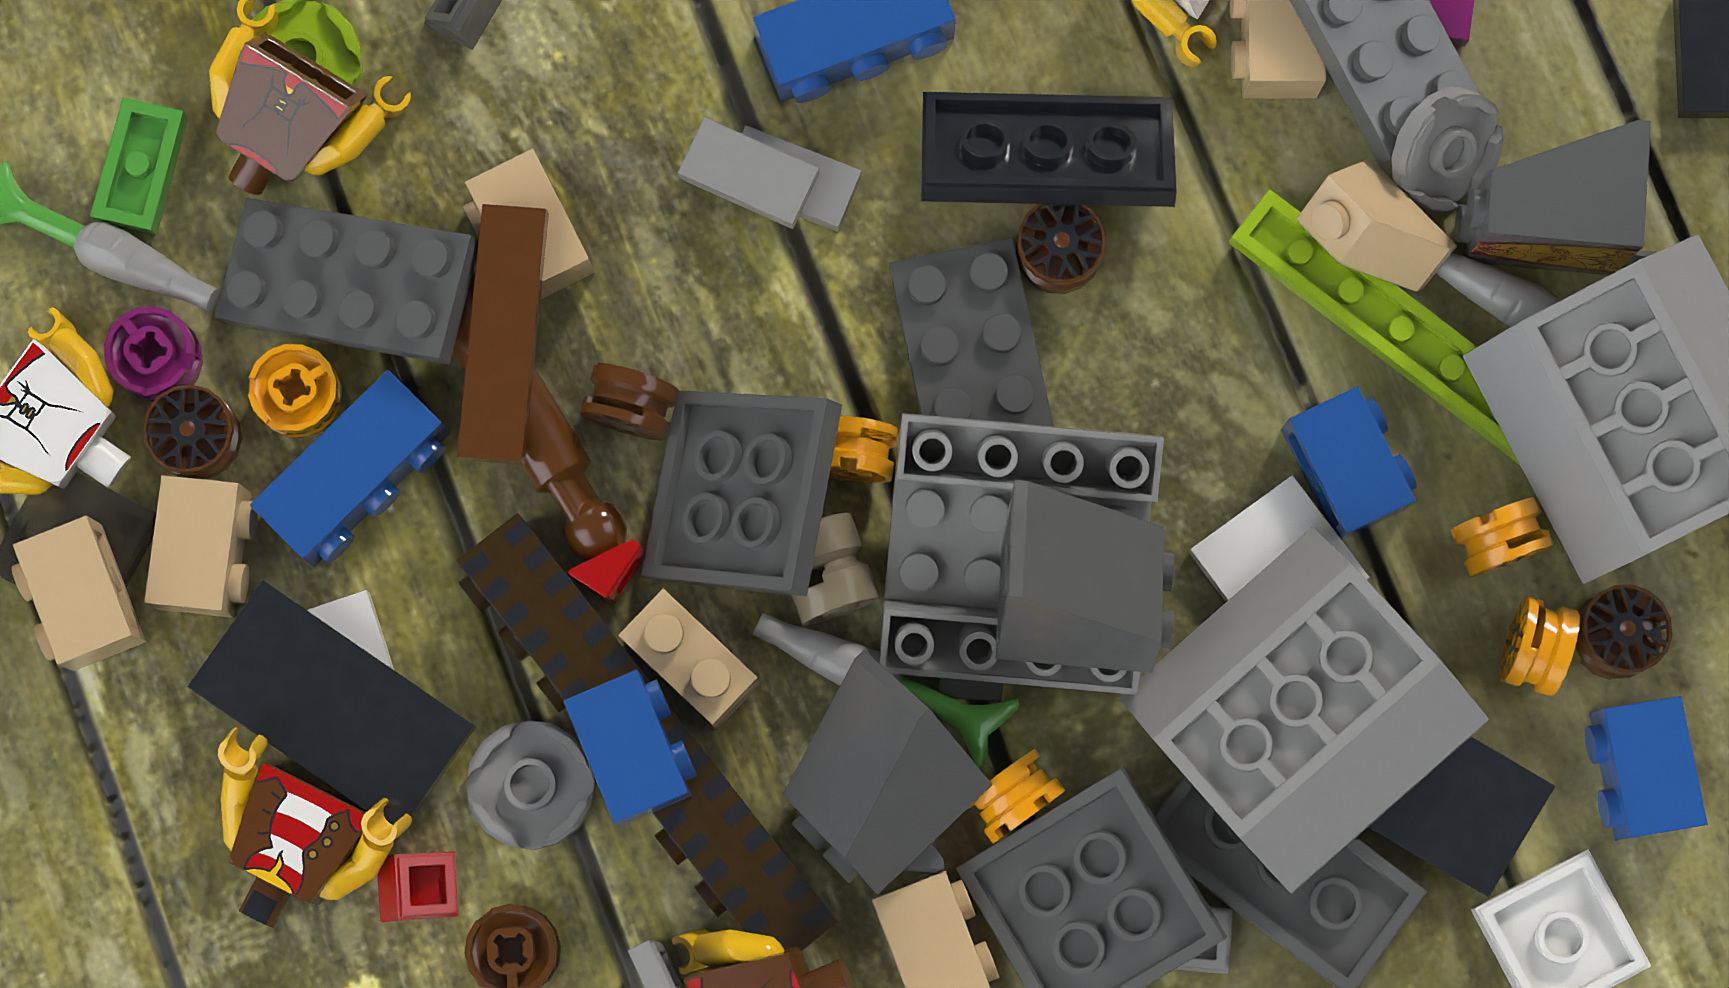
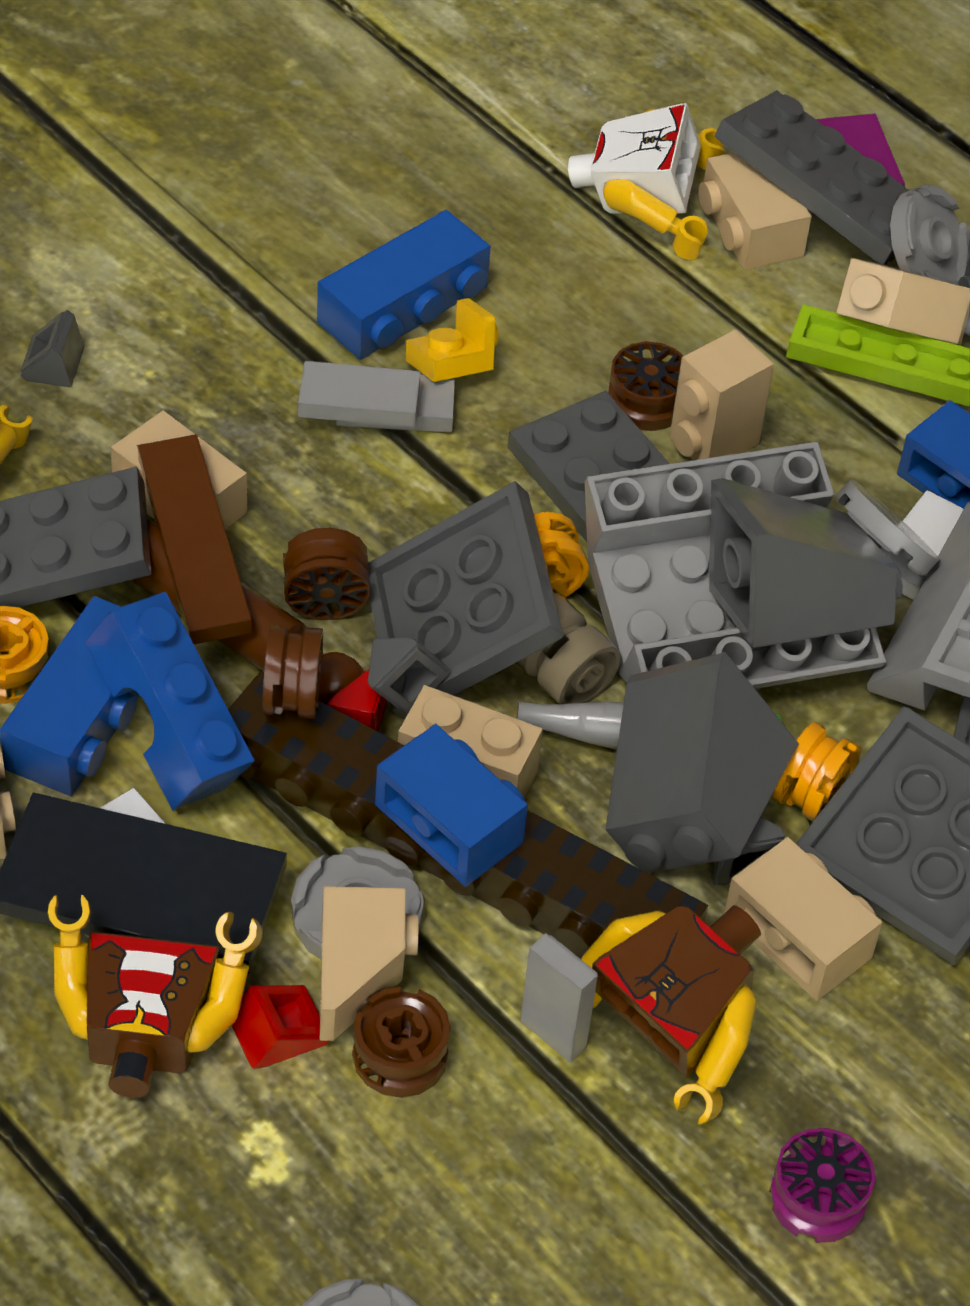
camera: 25 degrees left, 30 degrees down
black tile [921,92,1177,207] -> none
none -> blue arch [85,592,255,811]
none -> reddish brown wheel [263,624,323,719]
none -> tan slope [320,886,418,1041]
none -> dark grey slope [368,638,452,715]
none -> yellow bracket [406,298,499,382]
none -> tan brick [669,329,774,460]
none -> light grey tile [836,479,940,576]

